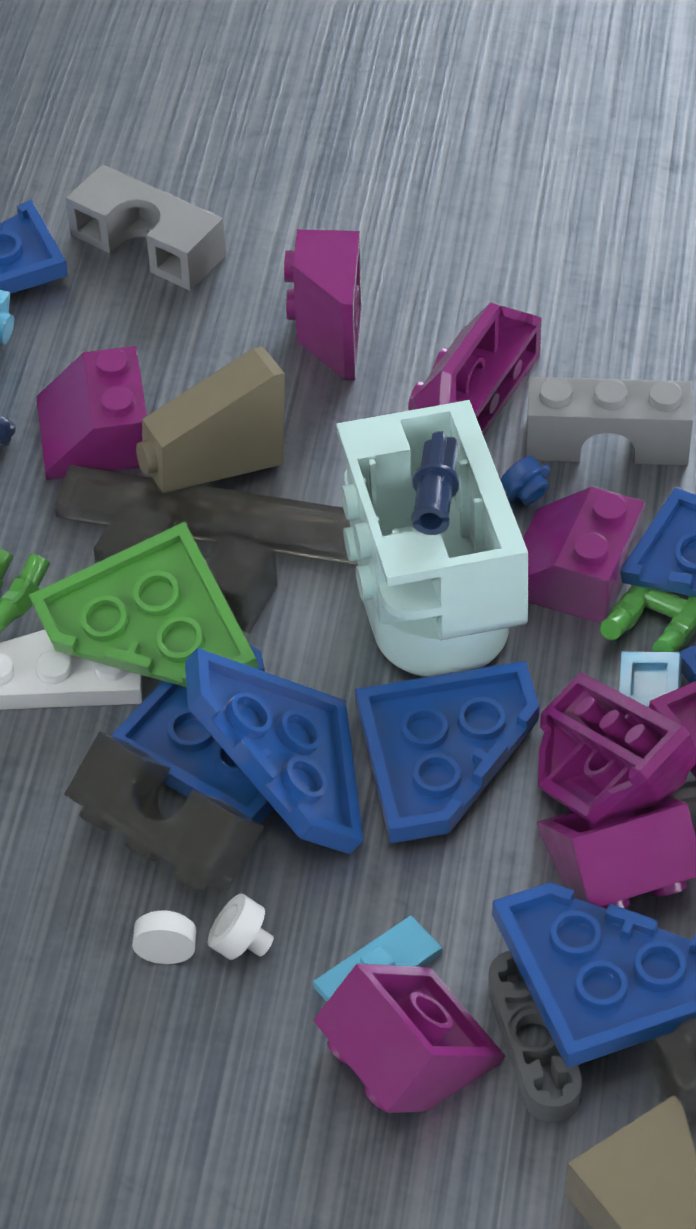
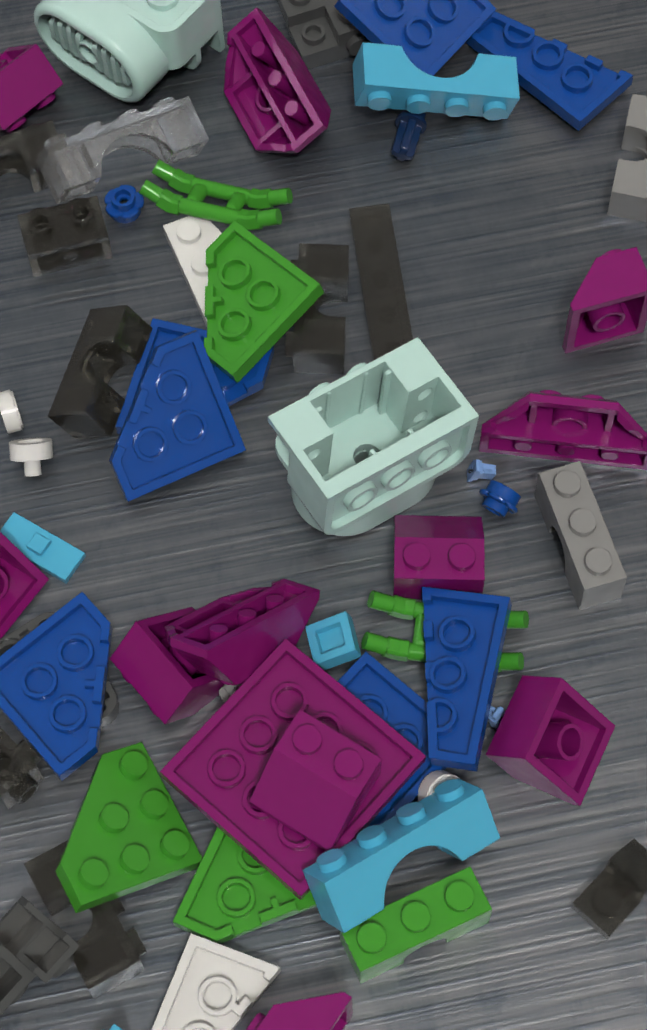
camera: 70 degrees right, 15 degrees up
magenta slope [36,346,147,480] -> none
dark tan slope [136,346,285,493] -> none
blue plate [355,661,540,843] -> none
dark blue axle [411,431,460,535] -> none

